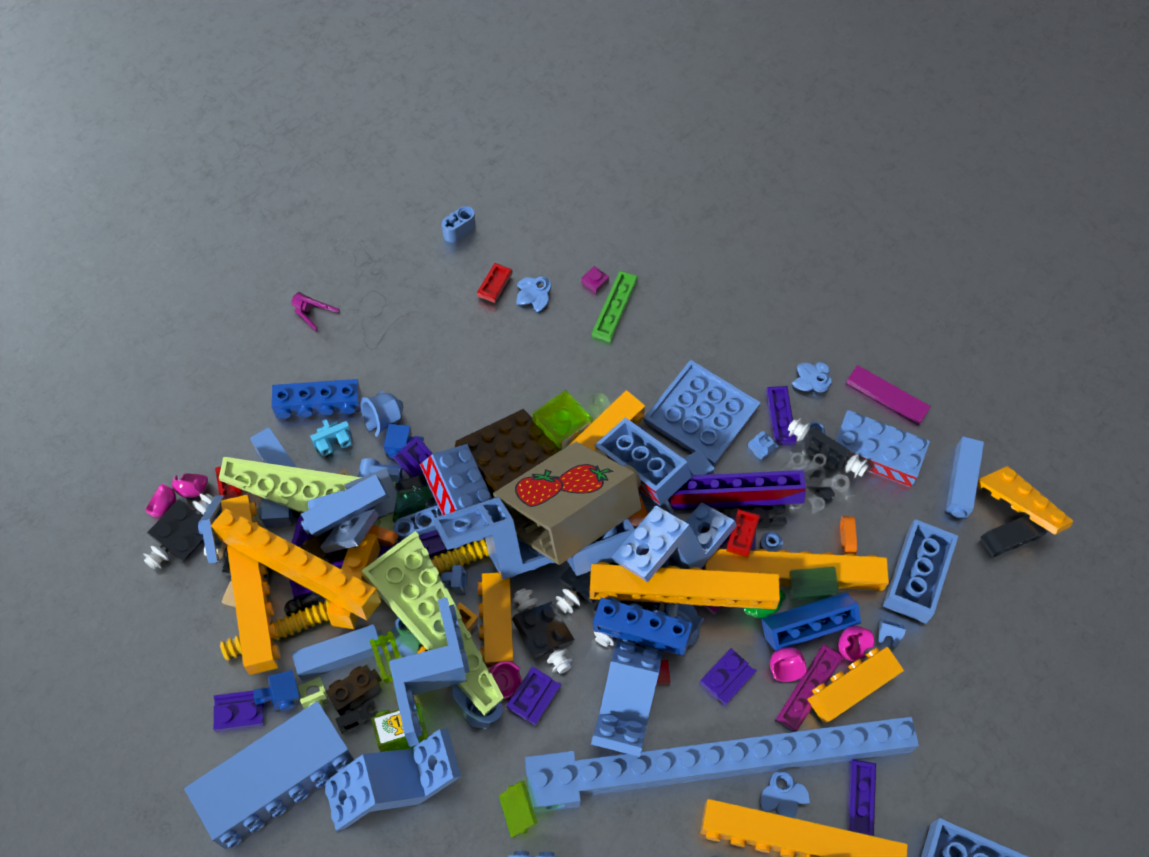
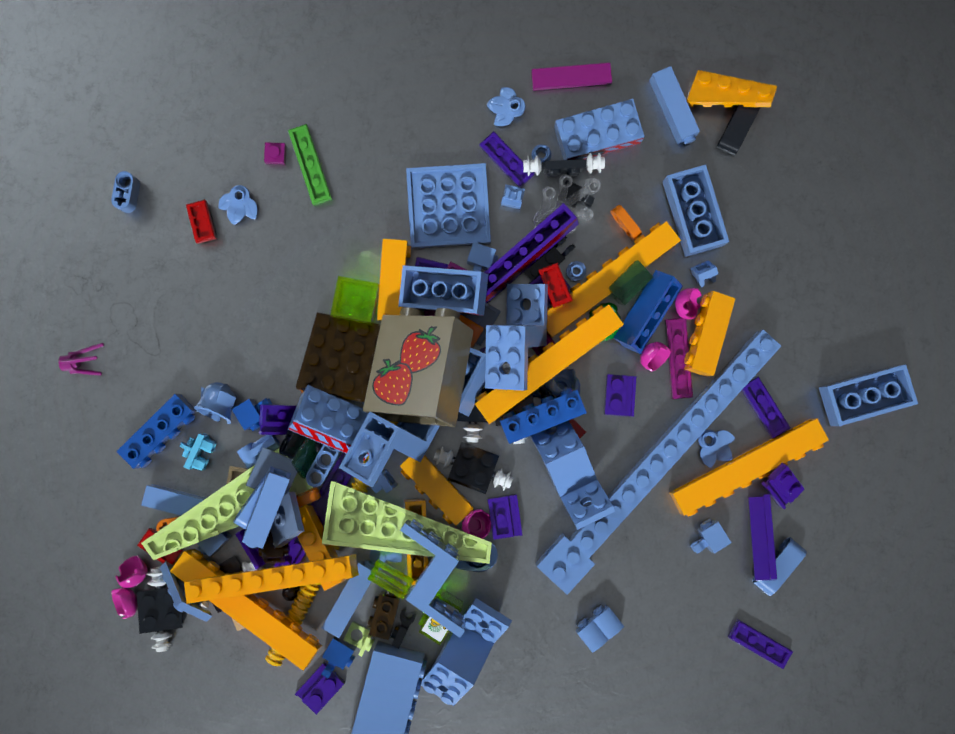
camera: 35 degrees left, 25 degrees up
clear neon green piece [499,780,538,838] -> none

